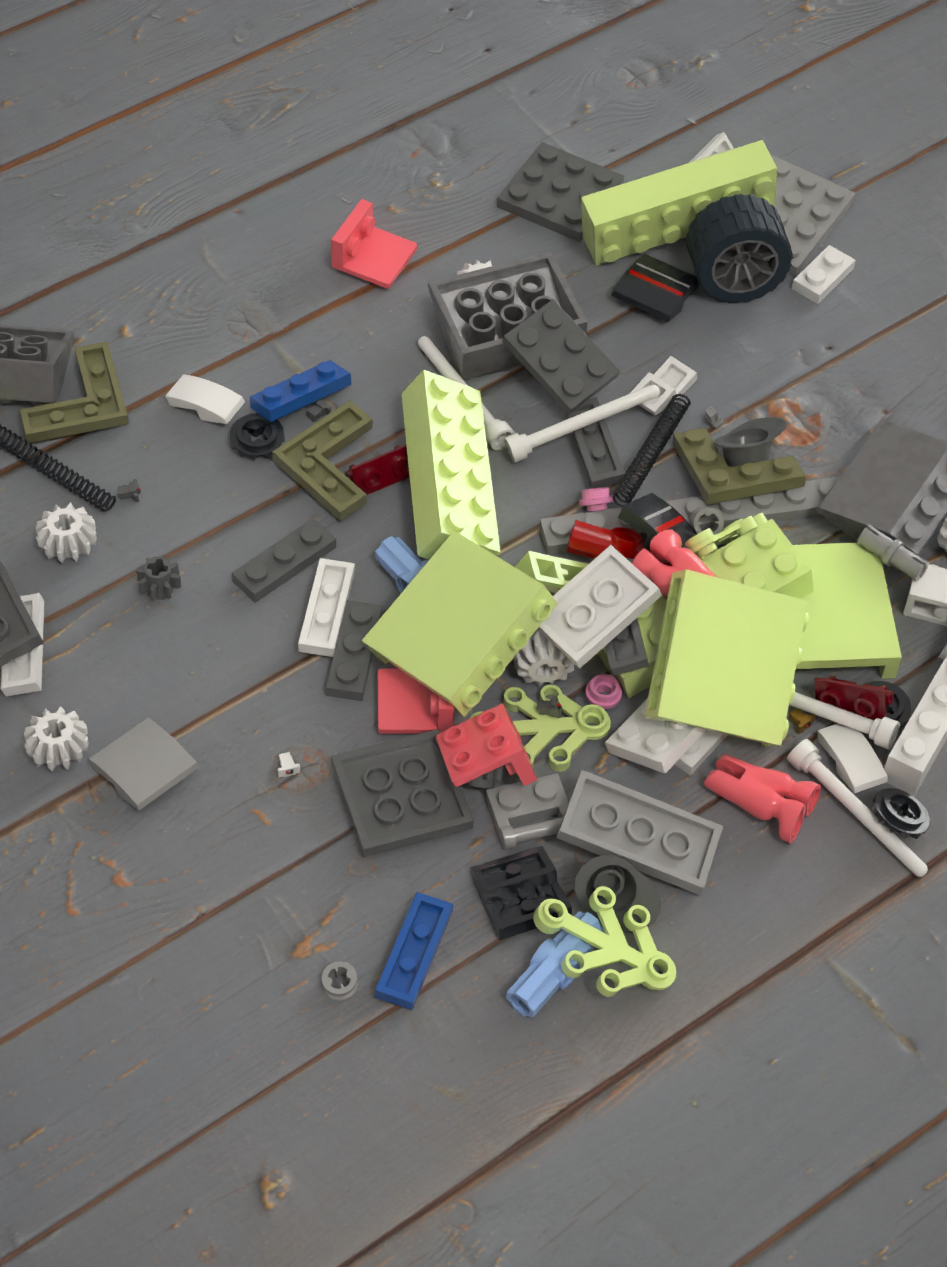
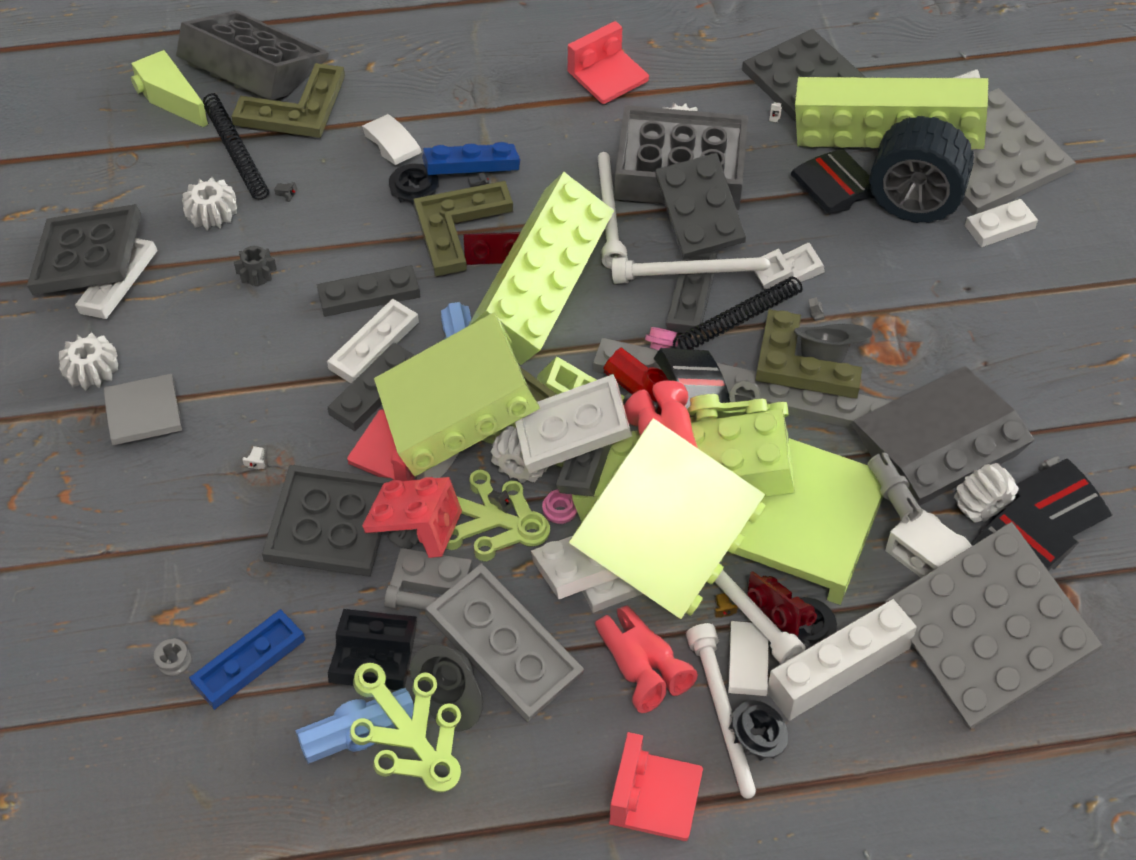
camera: 30 degrees right, 0 degrees up
none -> coral bracket [609,732,703,841]
none -> white piece [769,102,782,122]

